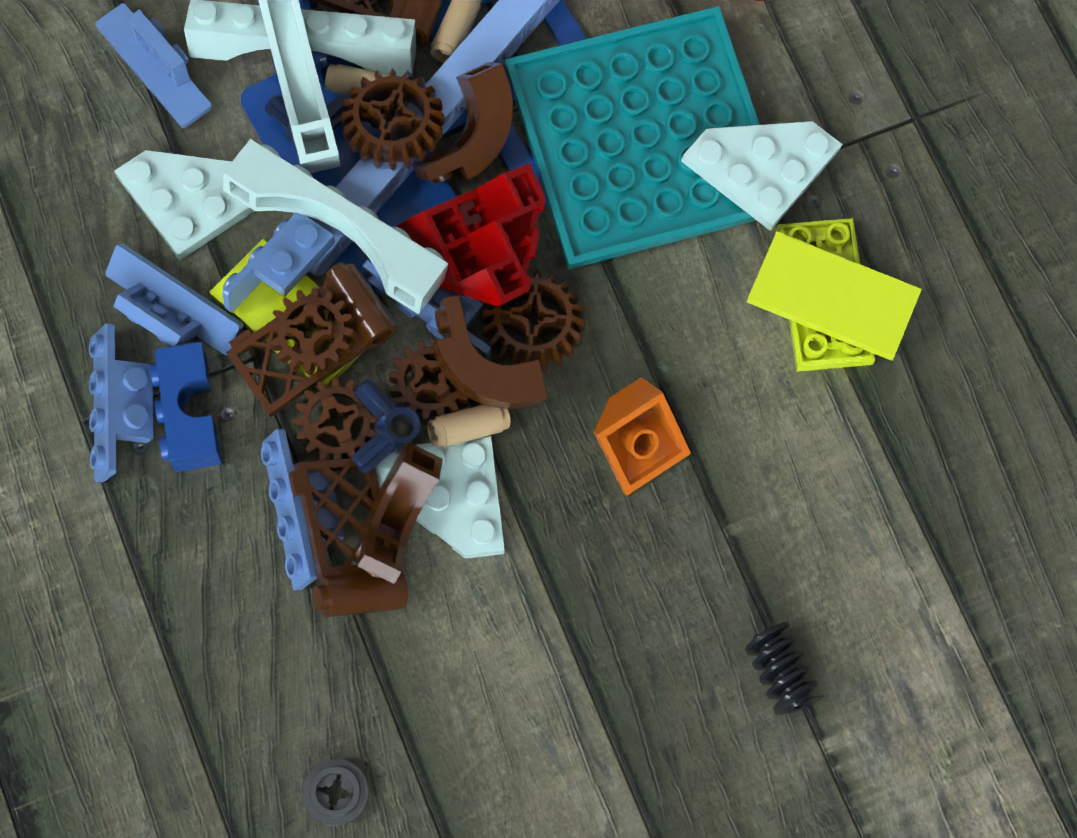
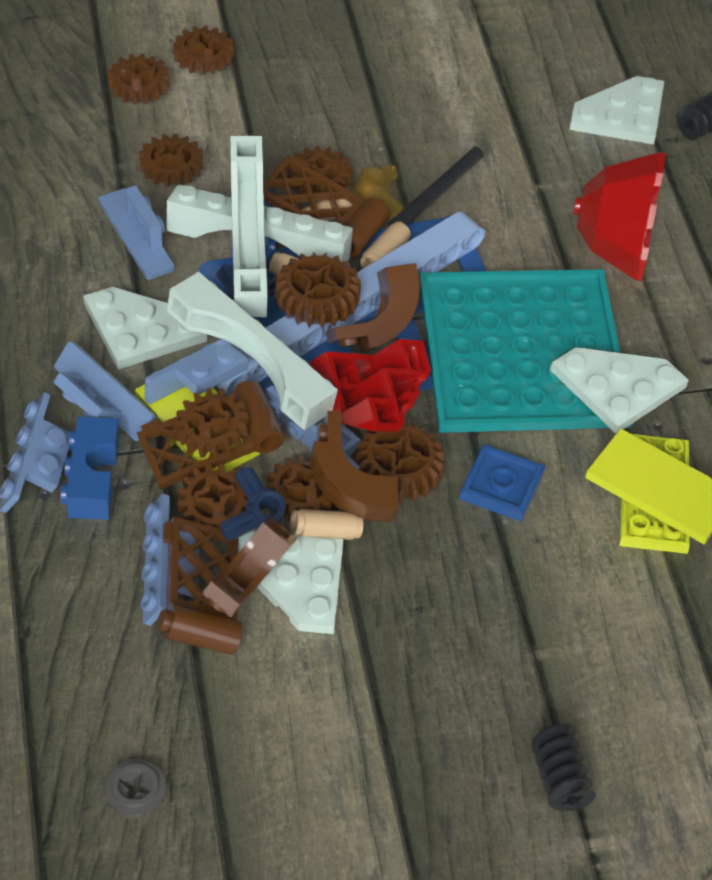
camera: 10 degrees right, 20 degrees down
orange slope [594,377,691,496] -> none
none -> blue tile [459,444,546,522]

